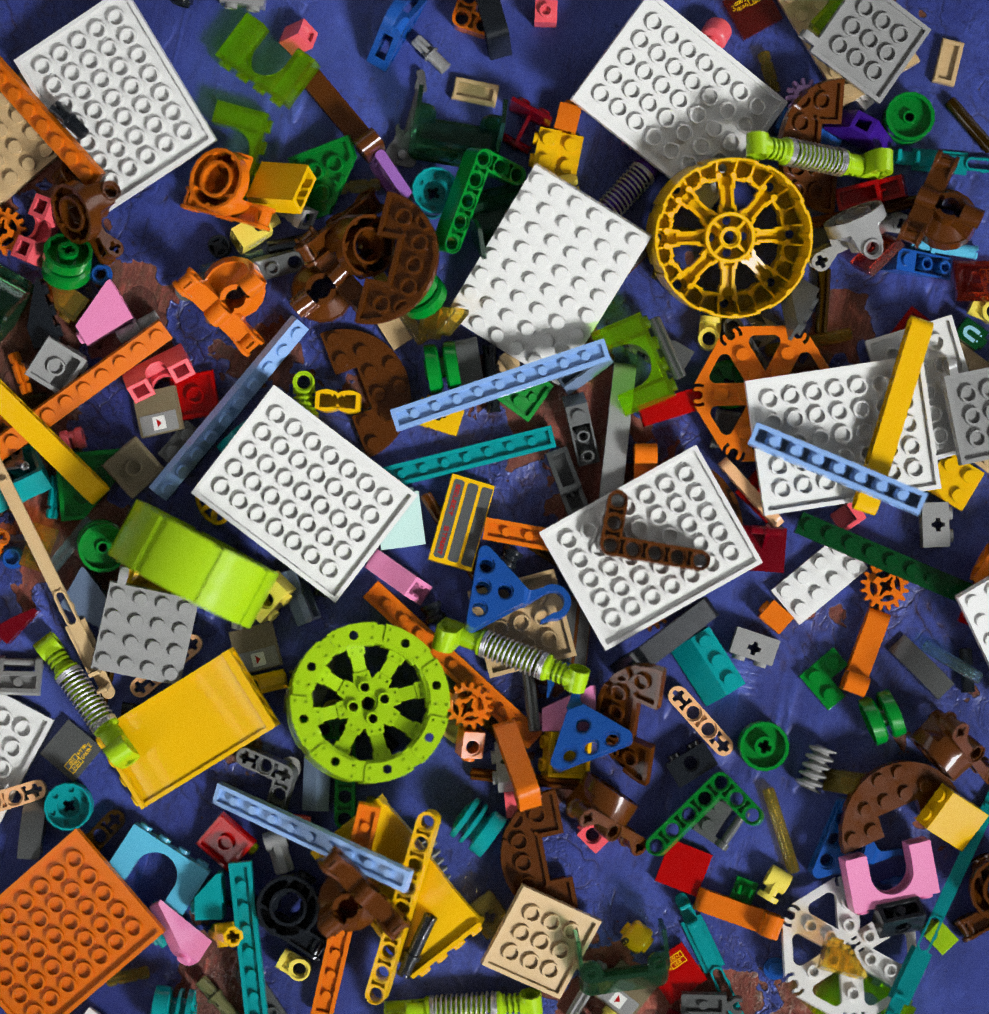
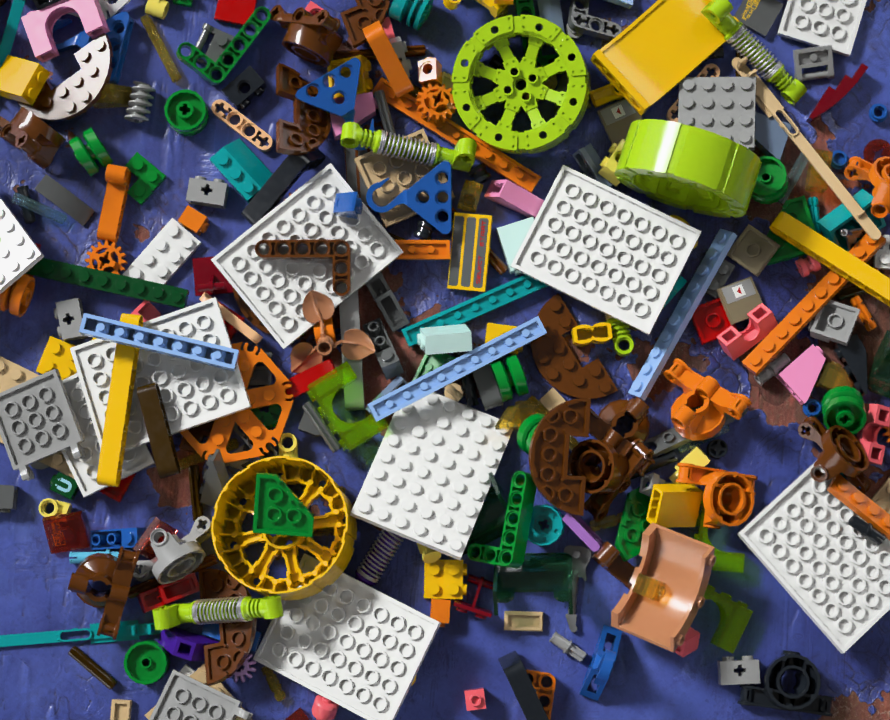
camera: 170 degrees right, 5 degrees down
none -> dark brown beam [137,382,181,479]
none -> green plate [253,472,314,537]
none -> nougat plant [291,290,375,373]
none -> blue slope [333,192,363,219]
none -> light aqua brick [417,324,472,355]
none -> clear yellow brick [457,179,484,213]
none -> nougat panel [611,523,716,653]
none -> clear yellow brick [632,573,666,602]

